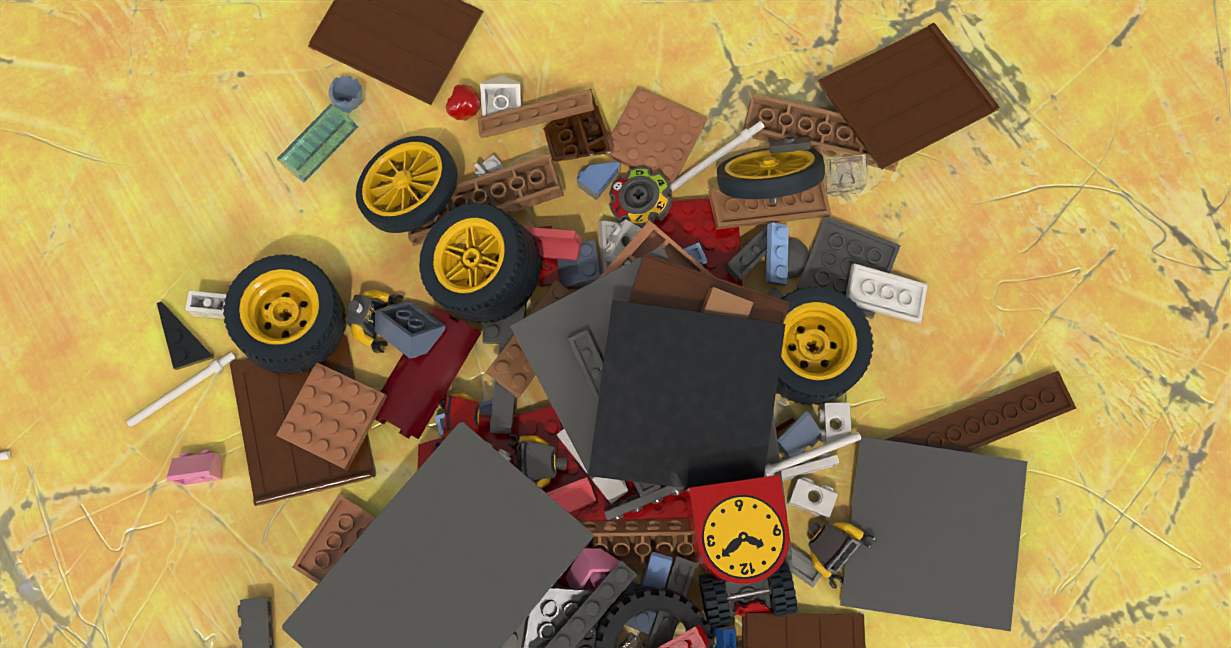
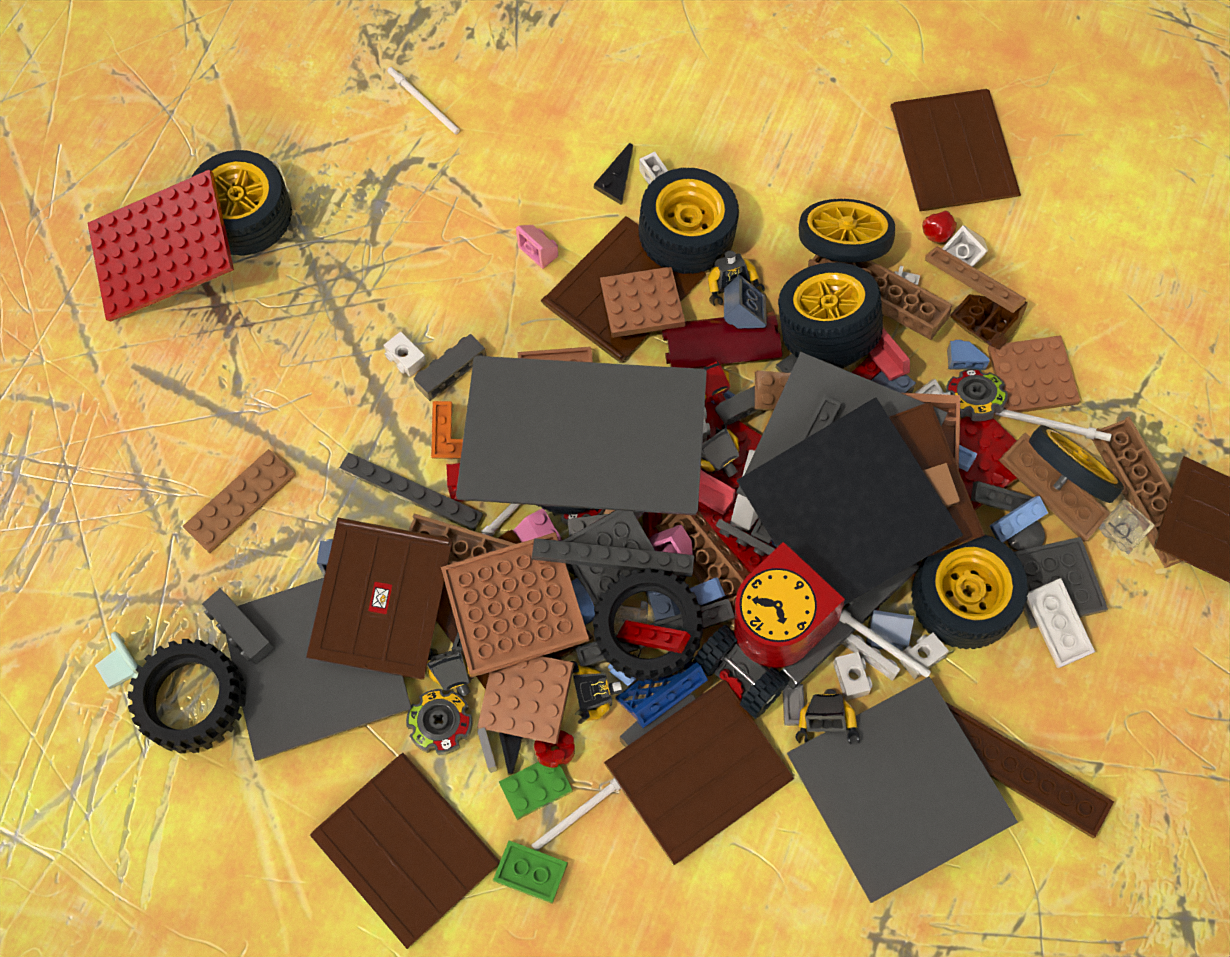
camera: 55 degrees right, 10 degrees down
white bar [126,352,236,427] -> none
clear light blue brick [277,104,358,183] -> none
sand blue hair [328,75,363,113] -> none
dark grey plate [769,136,811,154] -> none

